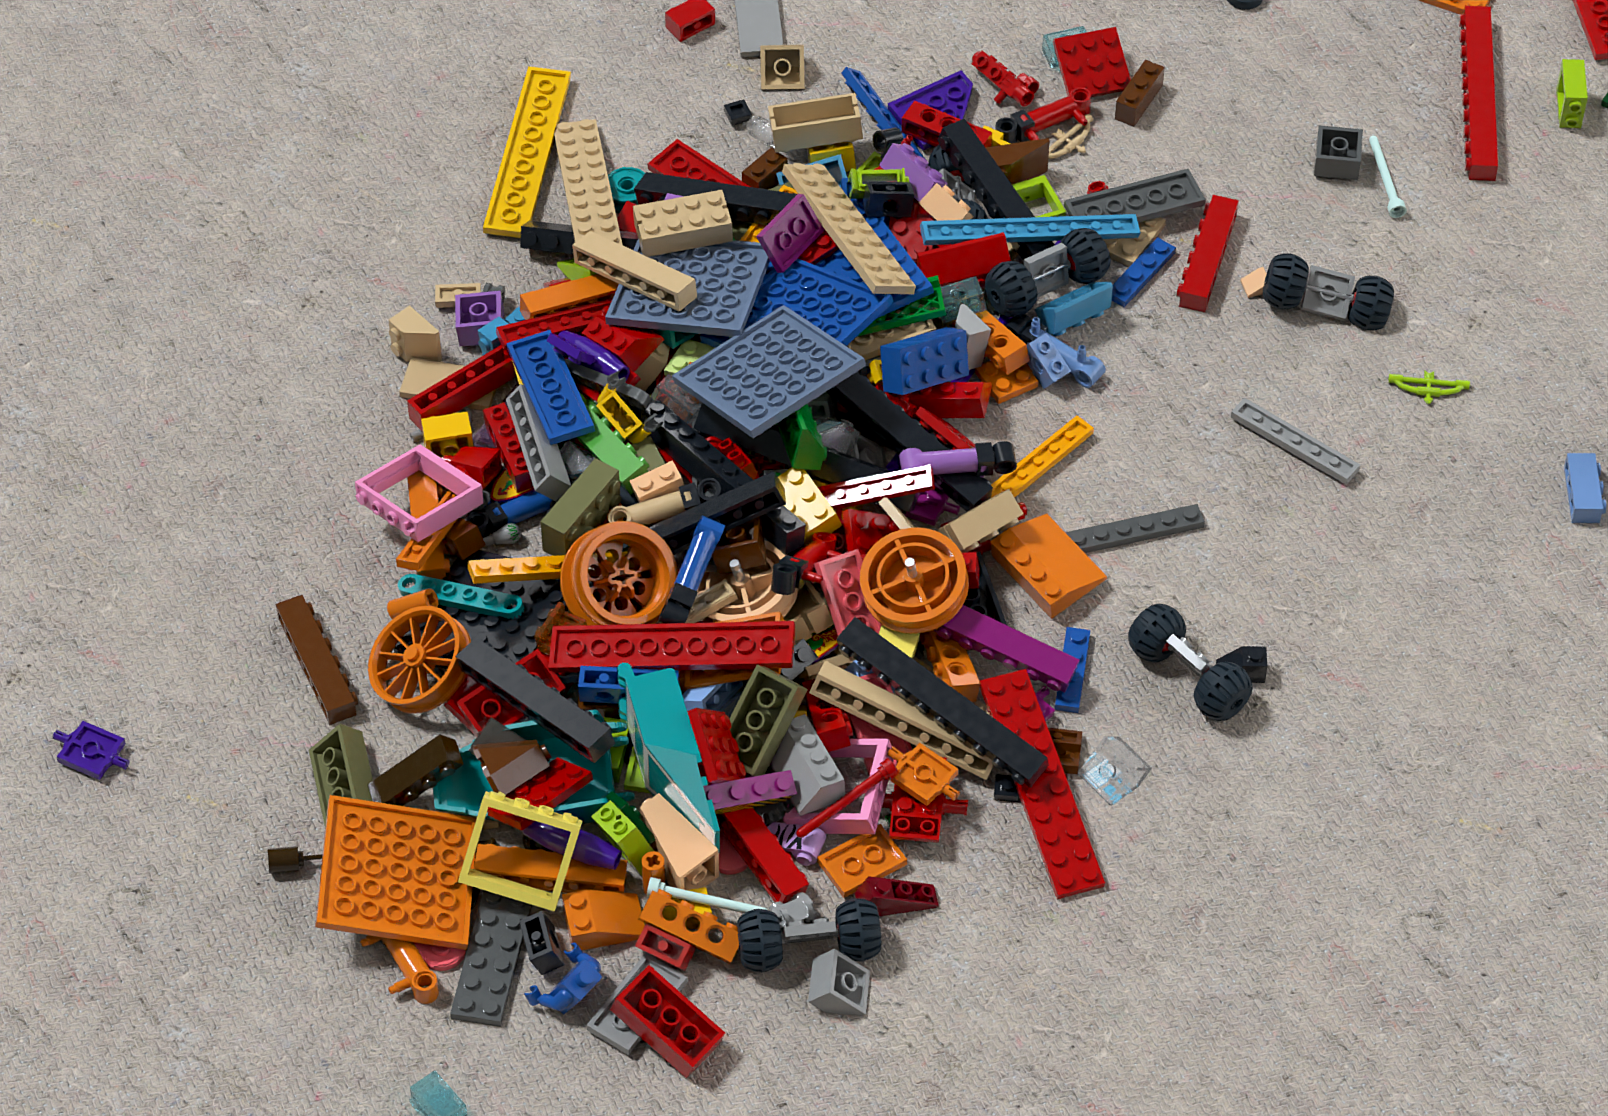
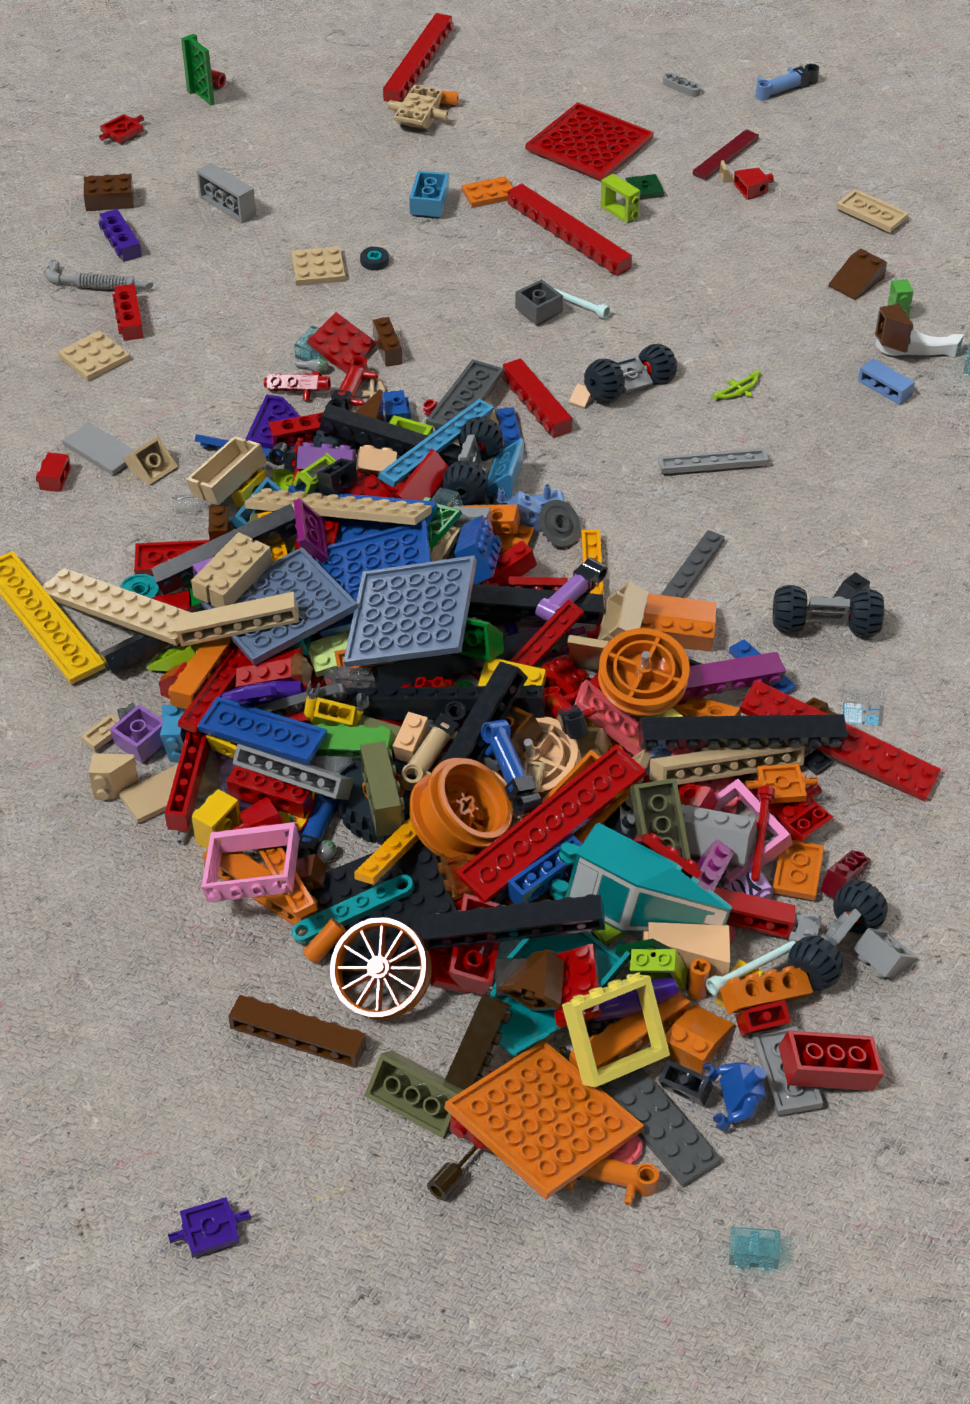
camera: 45 degrees left, 5 degrees down
black plate [724,99,752,126] -> none
none -> light grey piece [296,358,329,373]
none -> blue brick [383,390,411,423]
none -> dark grey gear [537,500,580,547]

